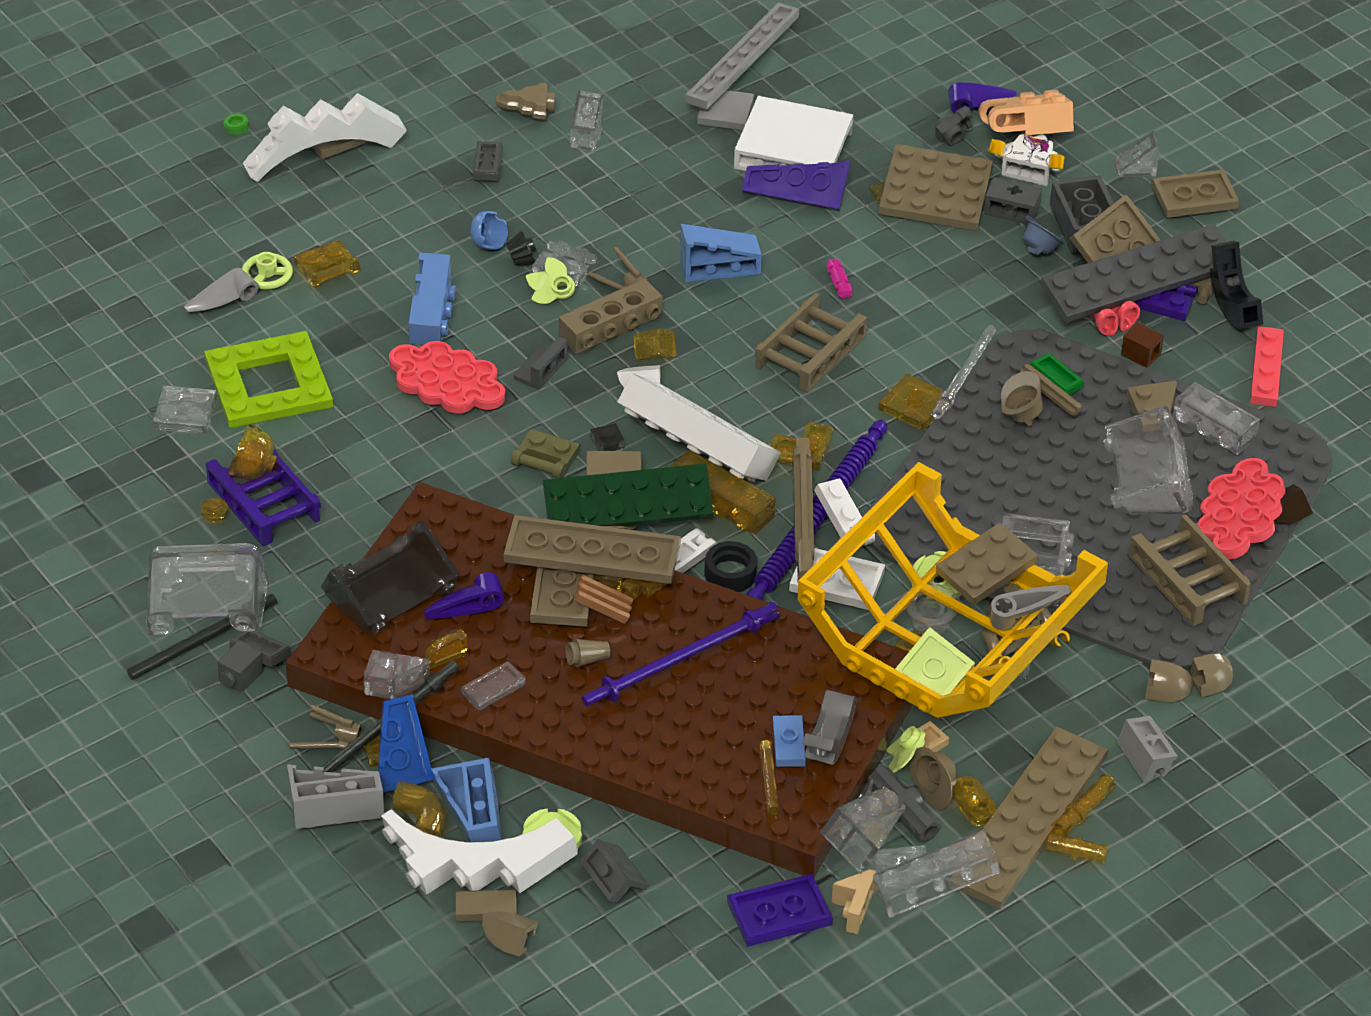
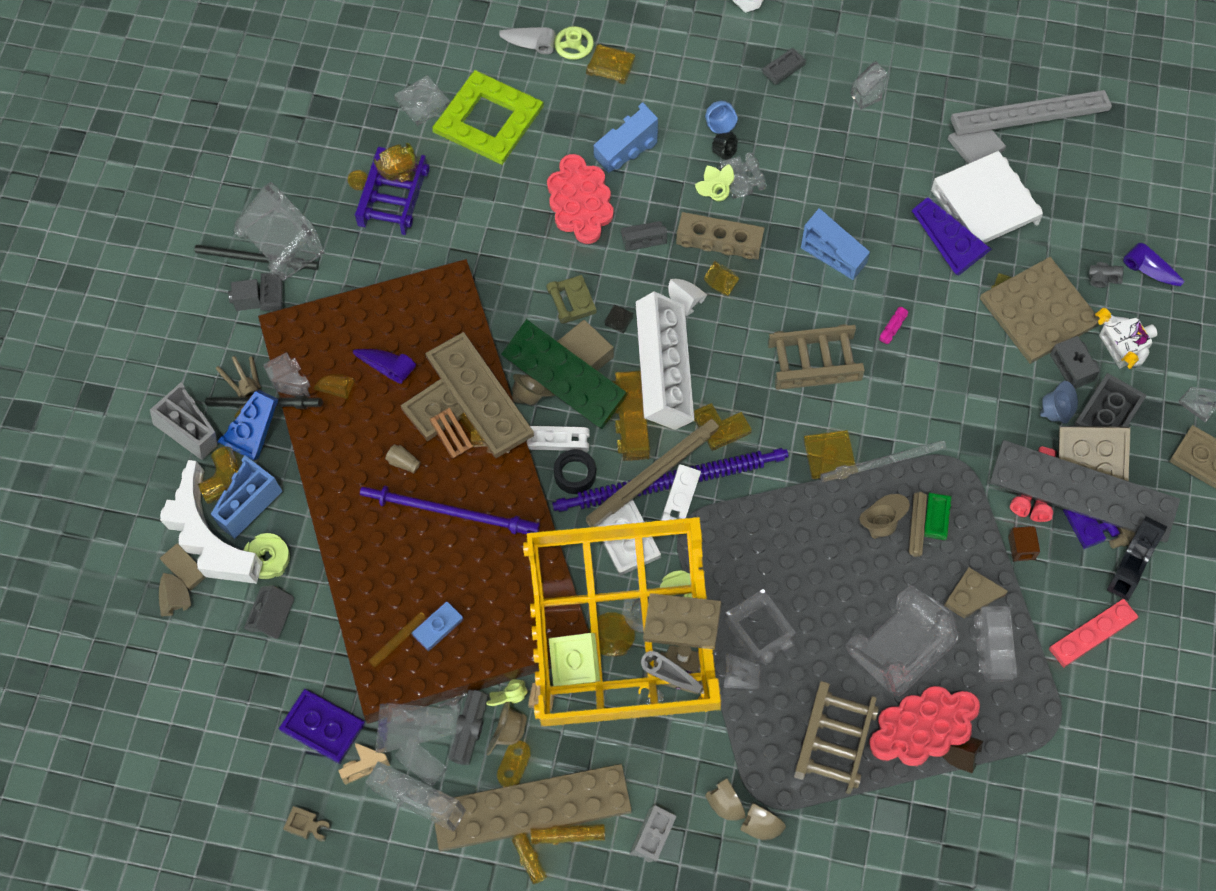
camera: 50 degrees right, 20 degrees up
clear smoke windscreen [321,519,460,635] -> none
clear tile [461,661,526,711] -> none
dark tan rock [496,83,555,121] -> none
dark tan plant [588,247,650,290] -> none
dark grey arch [803,690,858,764] -> none
light nougat brick [979,90,1074,135] -> none
none -> dark tan plate [283,806,331,841]

